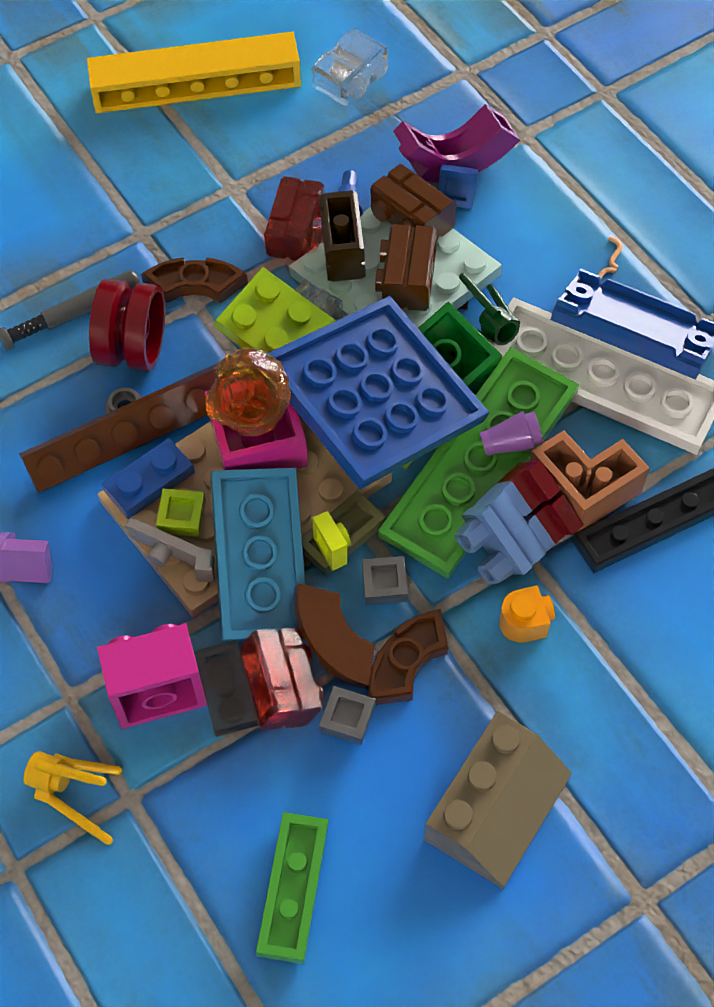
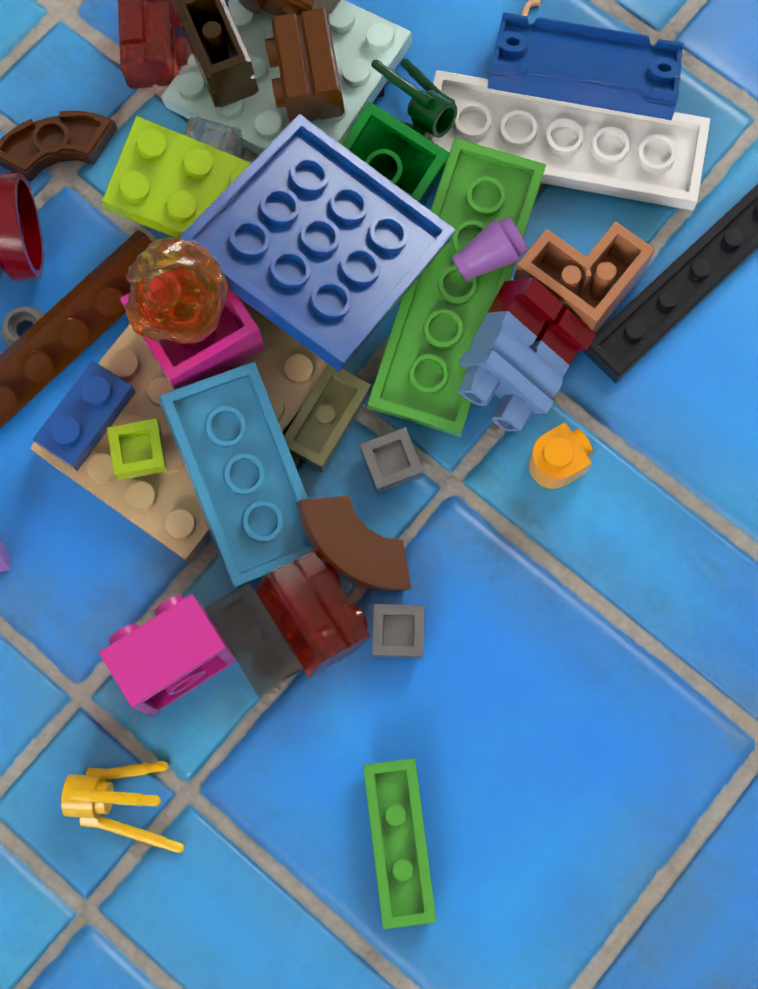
camera: 15 degrees left, 15 degrees up
light grey piece [124,518,215,582] -> none
neon yellow plate [312,511,351,571] -> none
reddish brown tile [368,609,449,705] -> none
dark tan slope [424,711,572,889] -> none

